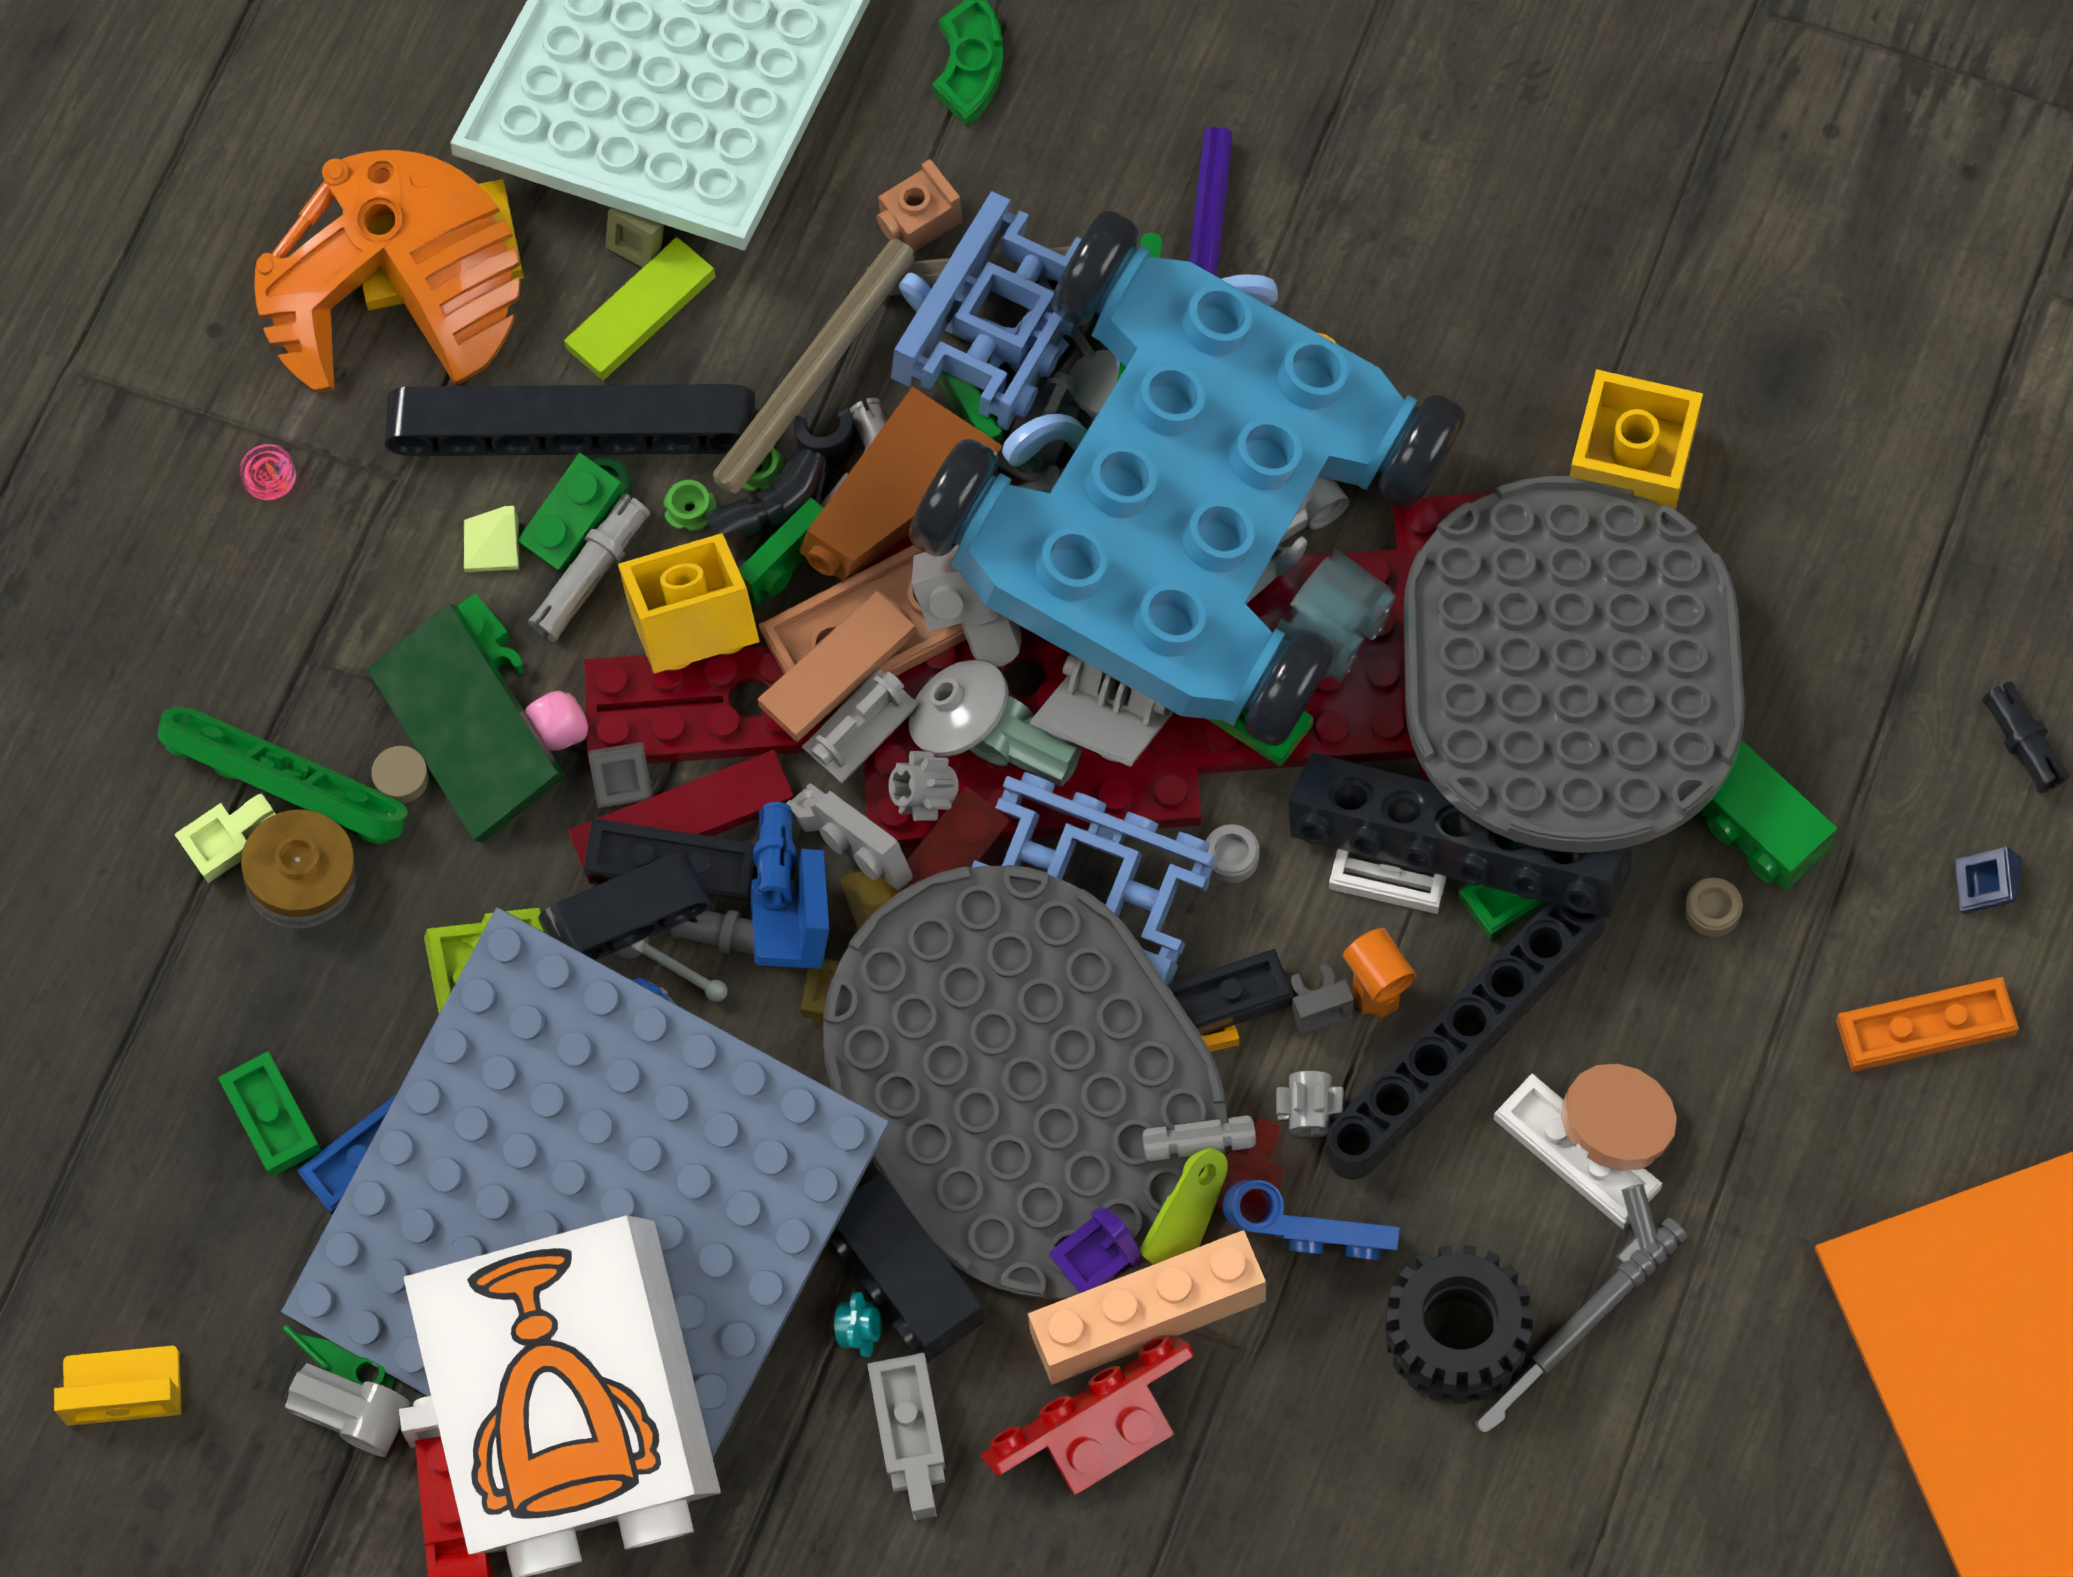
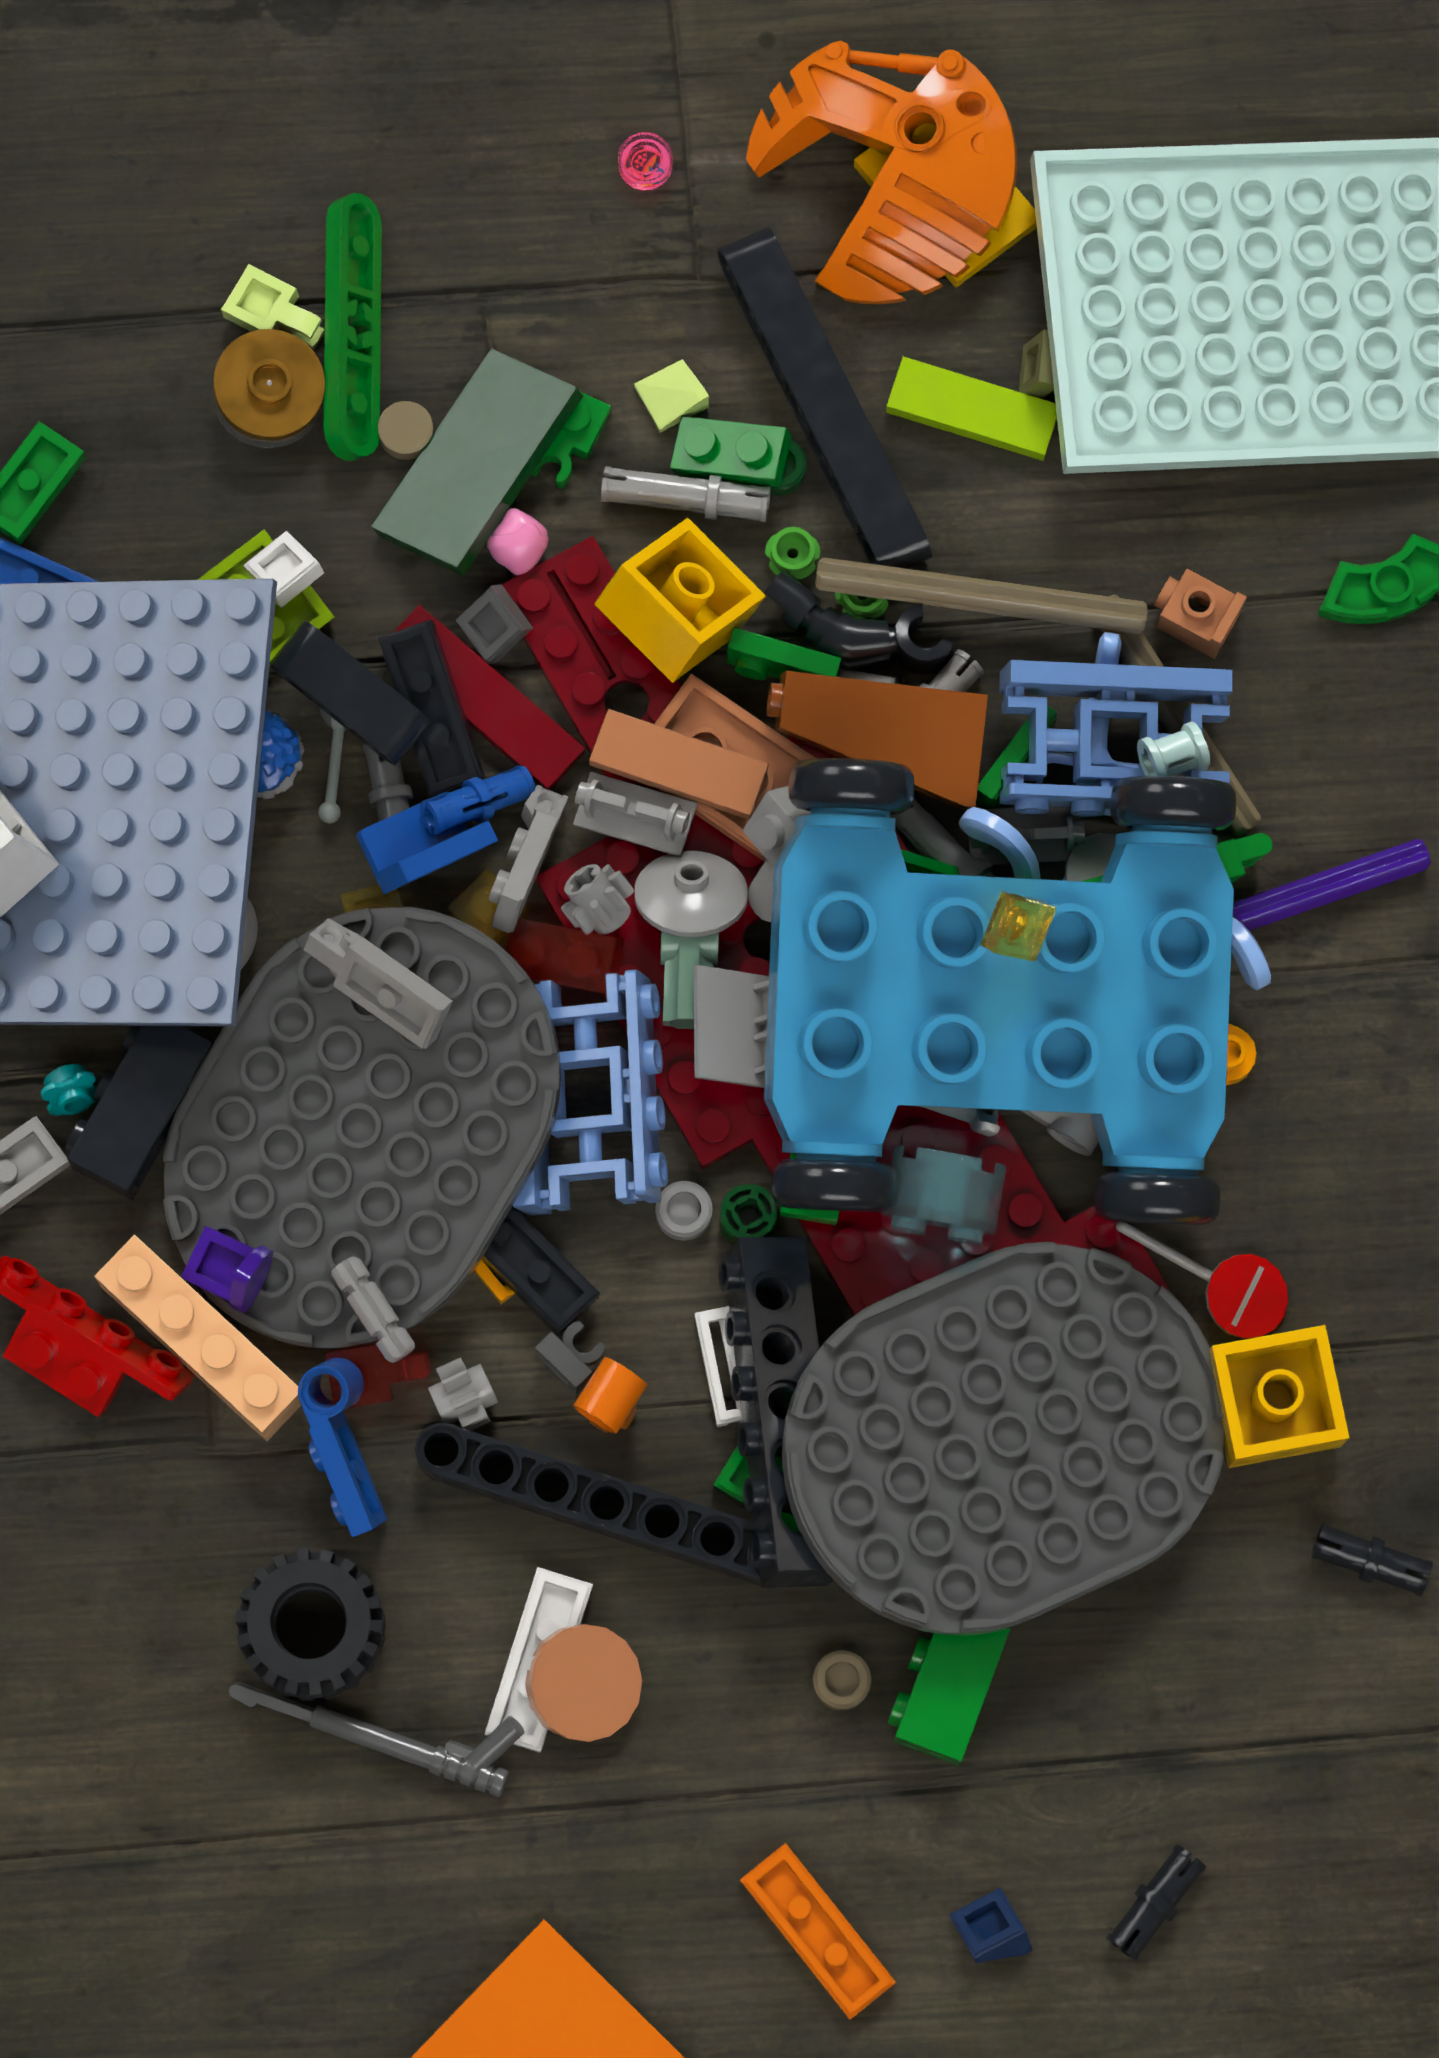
camera: 55 degrees right, 10 degrees up
lime piece [1139,1148,1228,1265] -> none
none -> white tile [244,531,324,608]
none -> light grey hinge [304,918,453,1049]
none -> dark green wheel [719,1184,777,1245]
none -> clear yellow plate [980,891,1057,962]
none -> red piece [1116,1222,1288,1339]
none -> light aqua bush [1137,721,1210,776]
none -> black pin [1311,1523,1433,1597]

